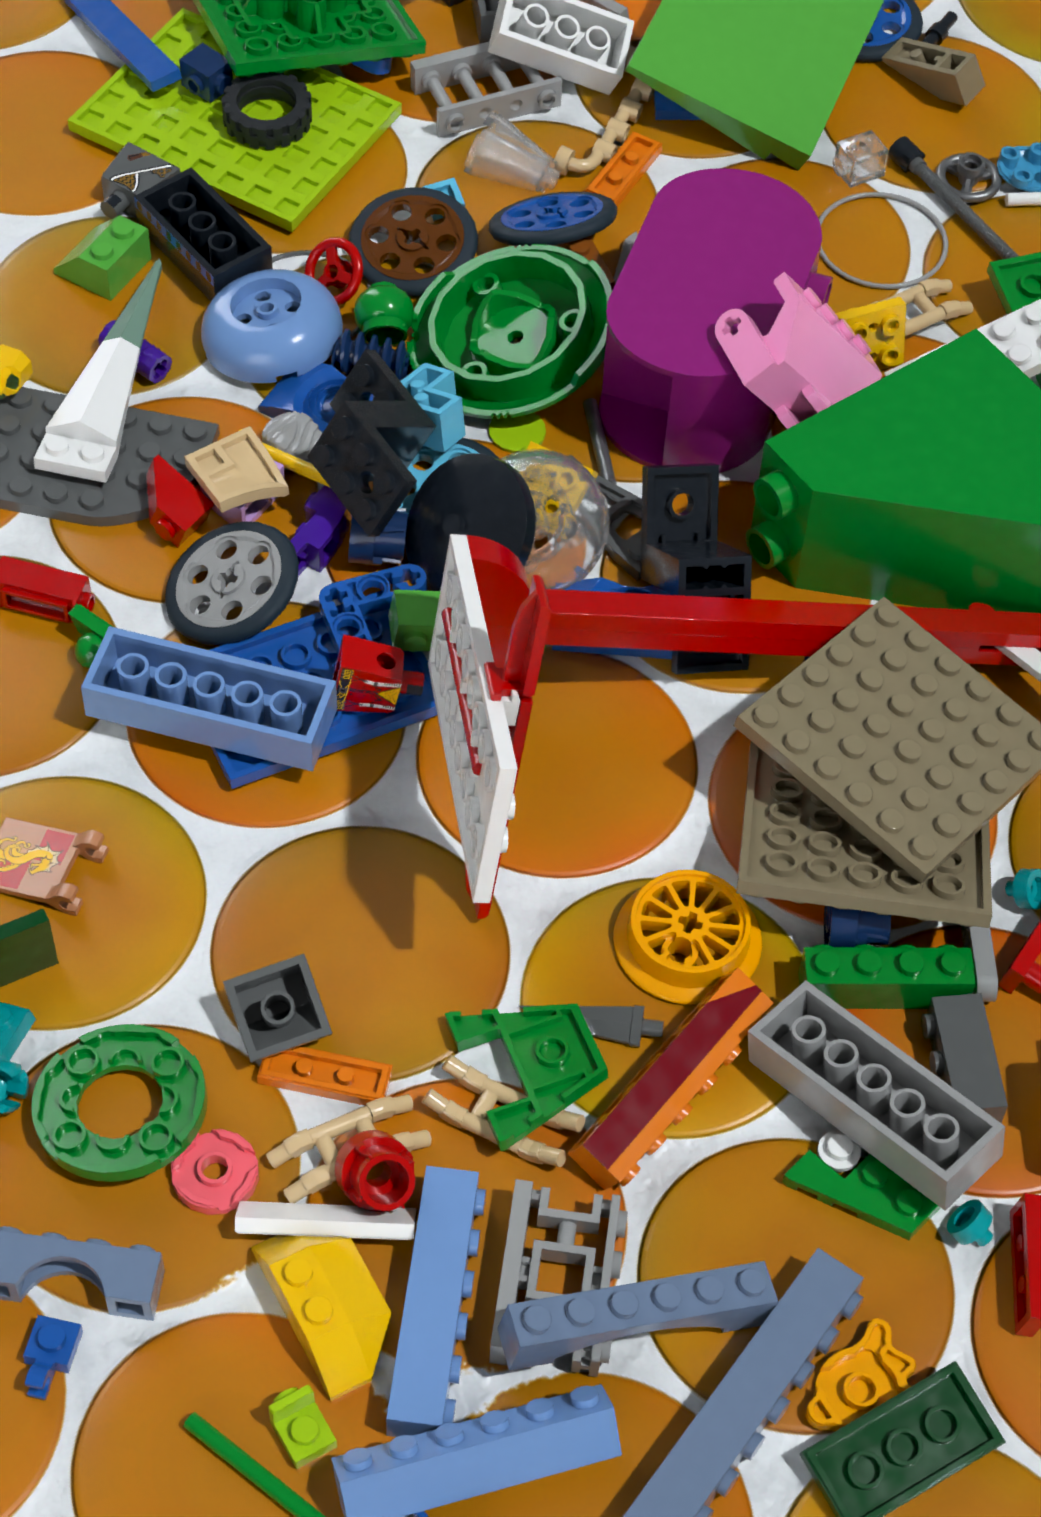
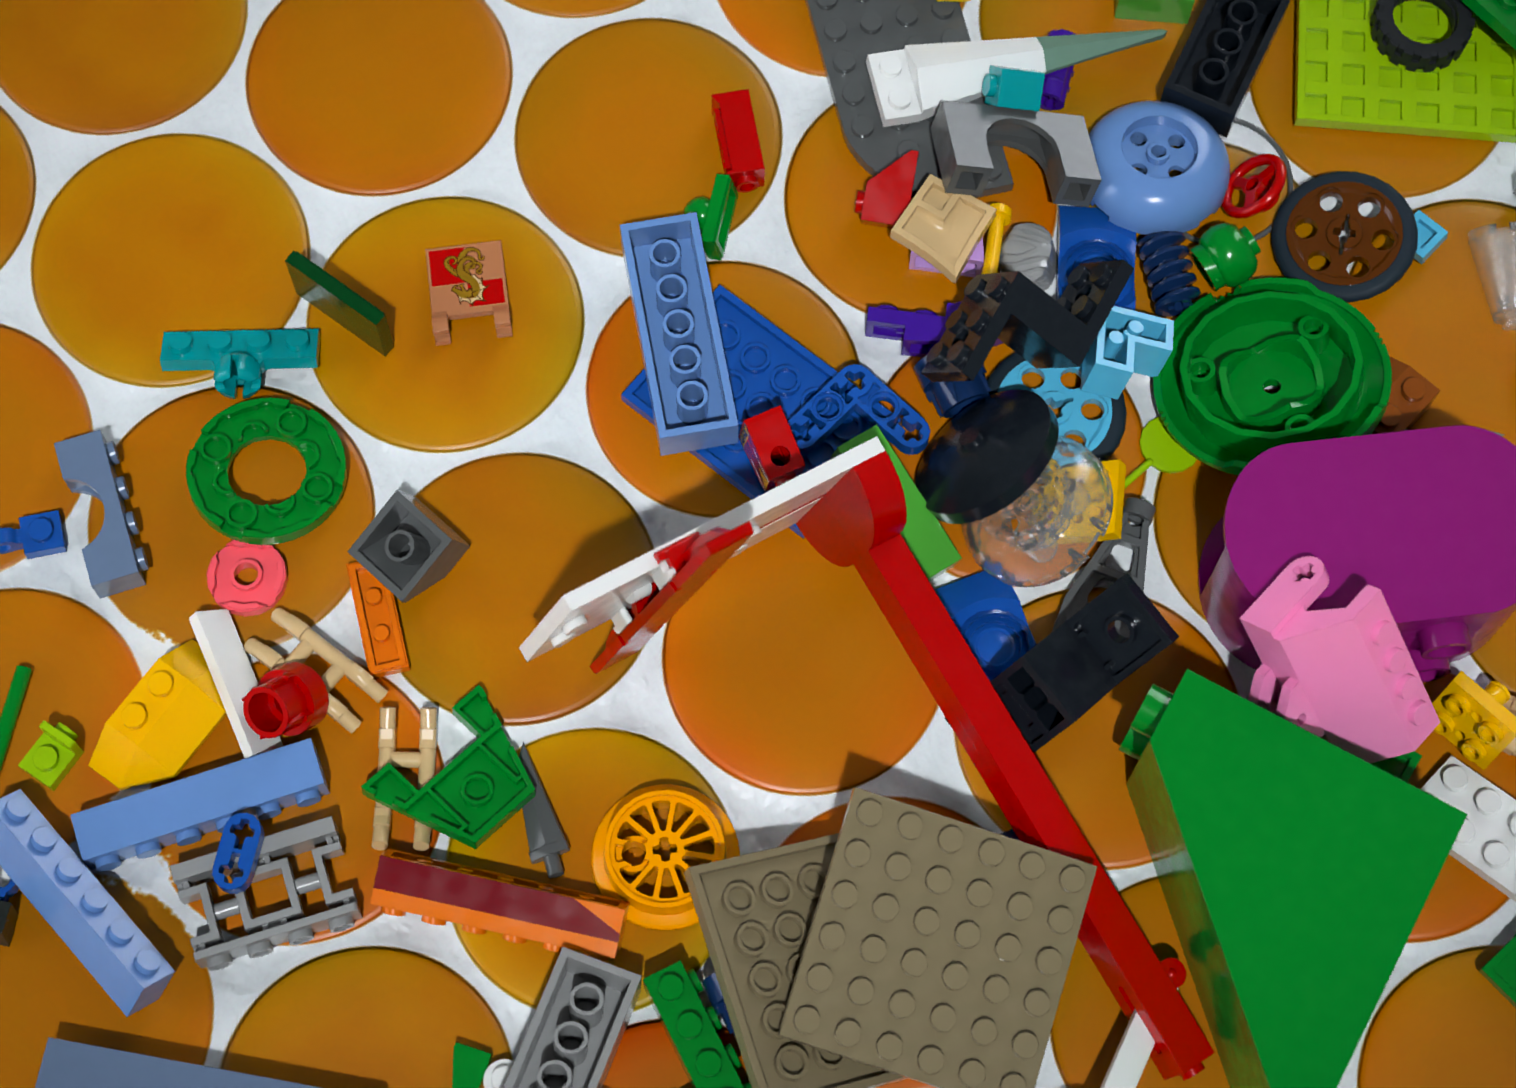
camera: 65 degrees right, 15 degrees up
wedge [165,521,299,646] -> none
wedge [489,191,617,247] -> none
sand blue arch [497,1261,779,1371] -> none
flat silver bar [583,398,617,484] -> none
none -> blue beam [212,813,264,894]
none -> dark grey arch [930,100,1101,207]
none -> teal brick [982,65,1045,112]

